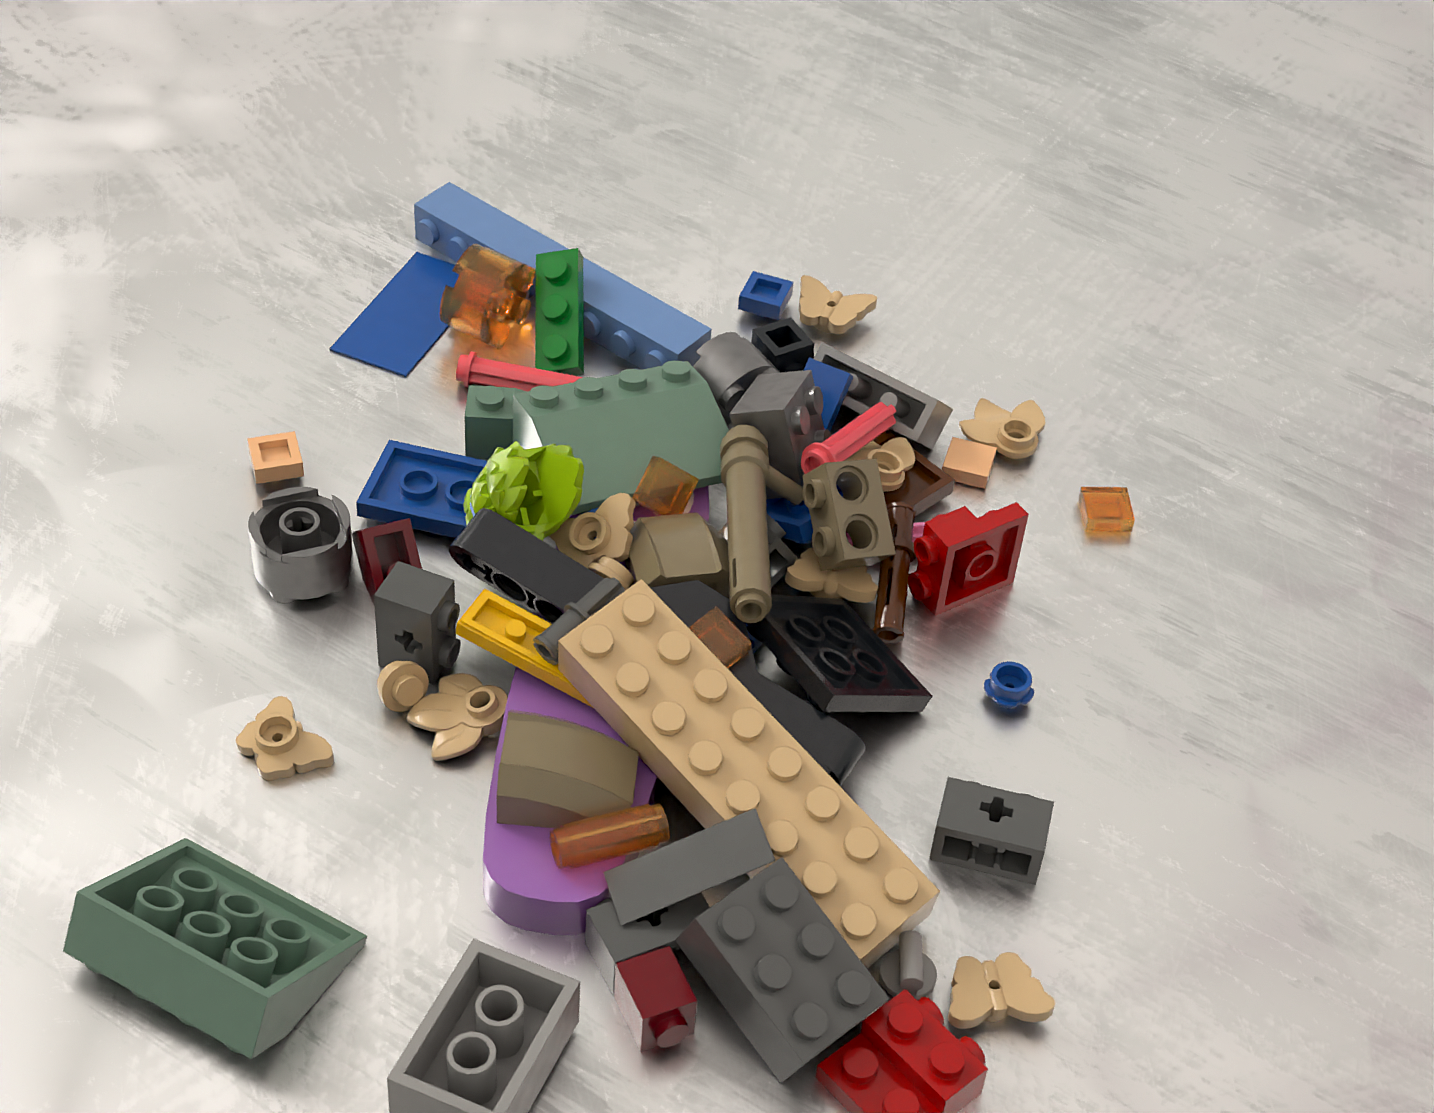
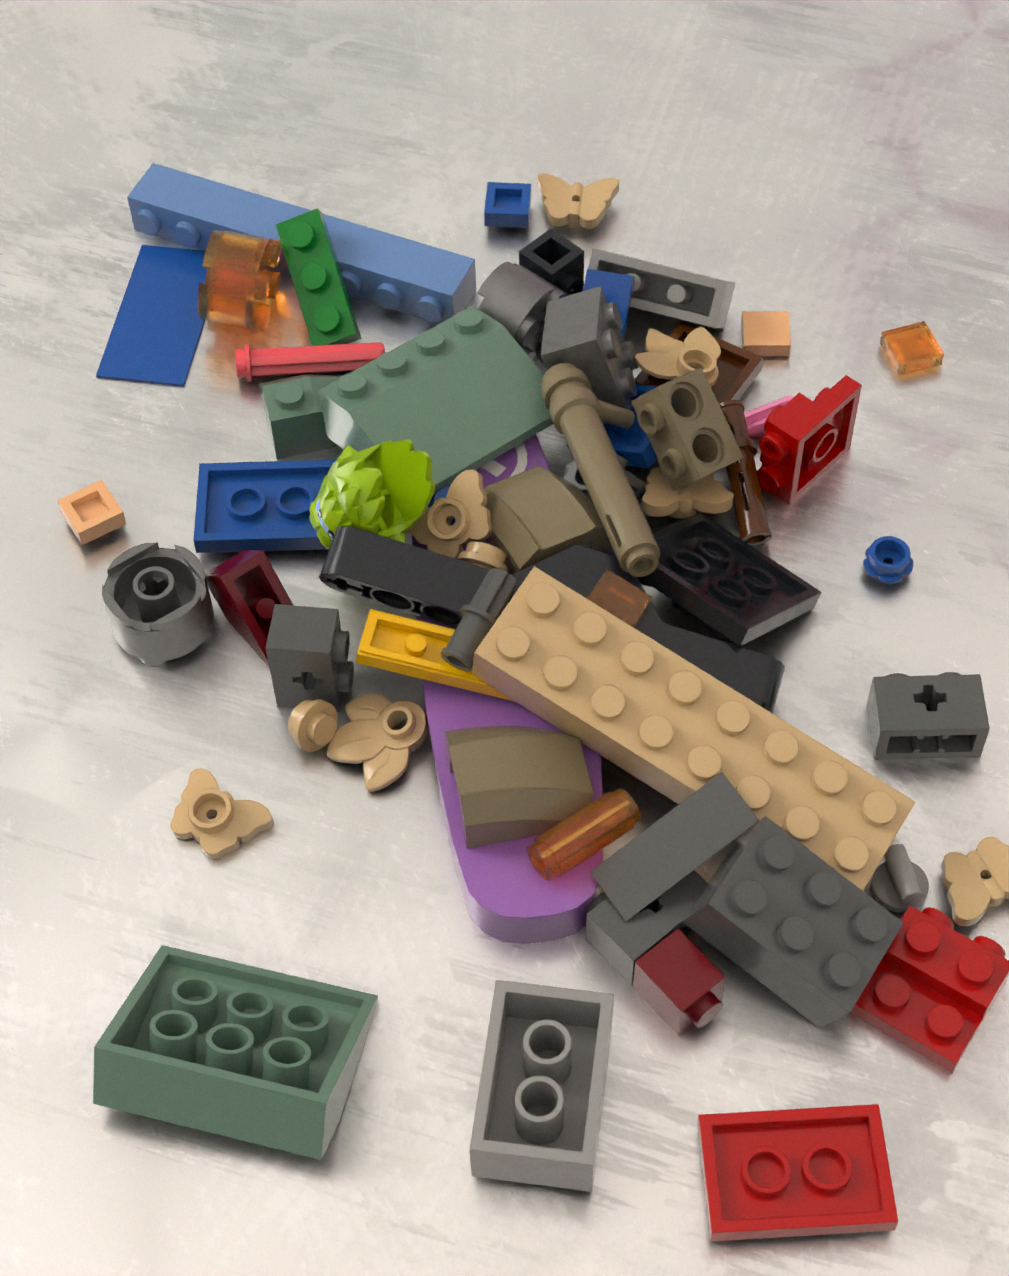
camera: 10 degrees left, 10 degrees up
clear orange tile [632,456,699,516] -> none
coral axle [801,402,897,474] -> none
tan plate [959,398,1045,459] -> none

